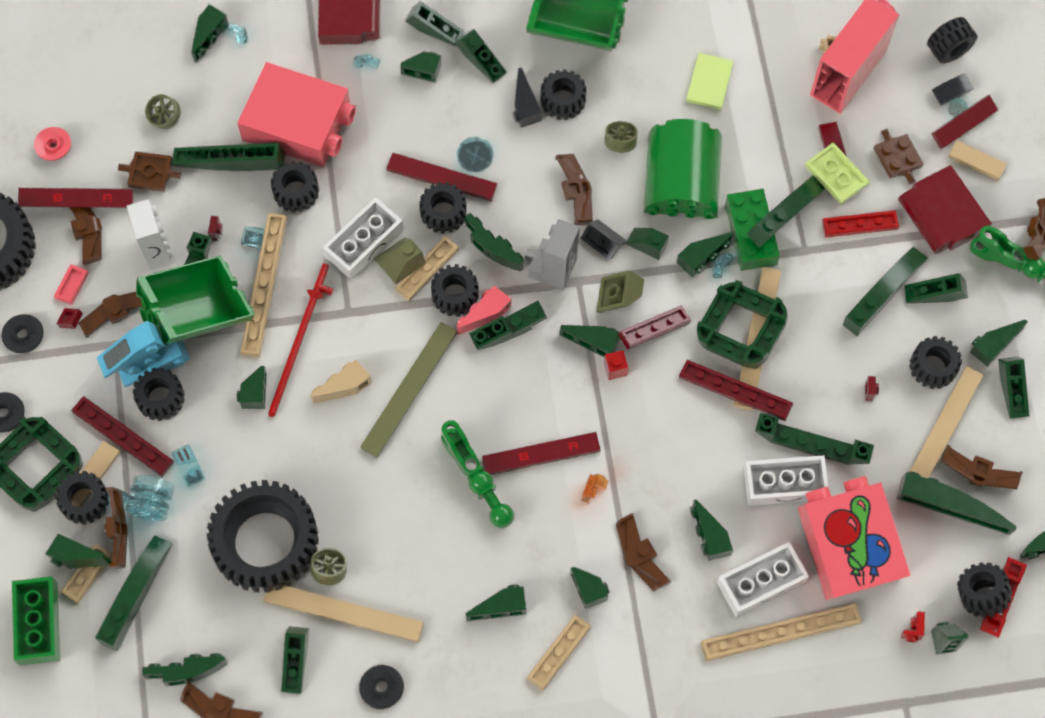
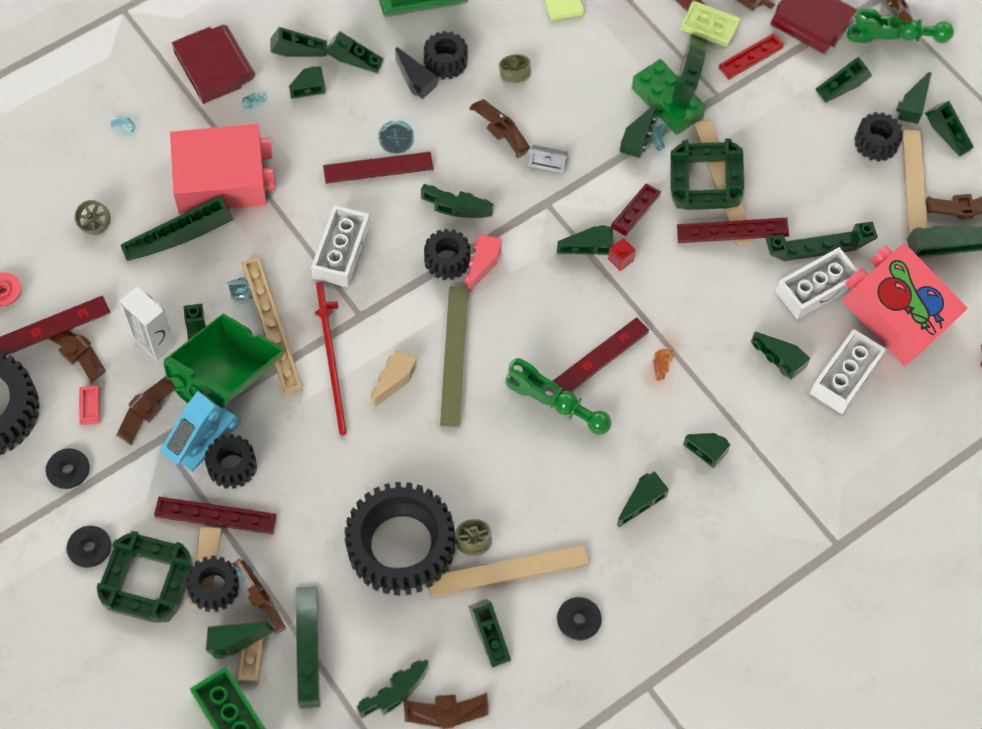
camera: 30 degrees left, 5 degrees down
dark red plate [56,308,83,329] -> none
reddish brown plate [118,151,182,192] -> none
clear light blue wheel [125,475,175,521] -> none
clear light blue slope [171,444,206,487] -> none
dark green slope [191,4,229,62] -> none
dark red plate [208,216,223,241] -> none
dark green slope [237,366,267,409] -> none
black tyre [270,161,319,213] -> none
olive slope [374,237,426,284] -> none
tan tile [395,236,459,302] -> none
black tyre [419,182,467,234] -> none
dark green slope [469,300,547,350] -> none
light grey hinge [525,219,580,290] -> none
tan tile [526,614,591,691] -> none
olive slope [596,271,644,313] -> none
reddish brown plate [616,513,672,592] -> none
dark green slope [626,228,669,260] -> none
green cylinder [644,119,722,219] -> none
tan tile [701,603,862,662] -> none
dark green slope [843,247,928,336] -> none
dark red plate [865,376,879,401] -> none

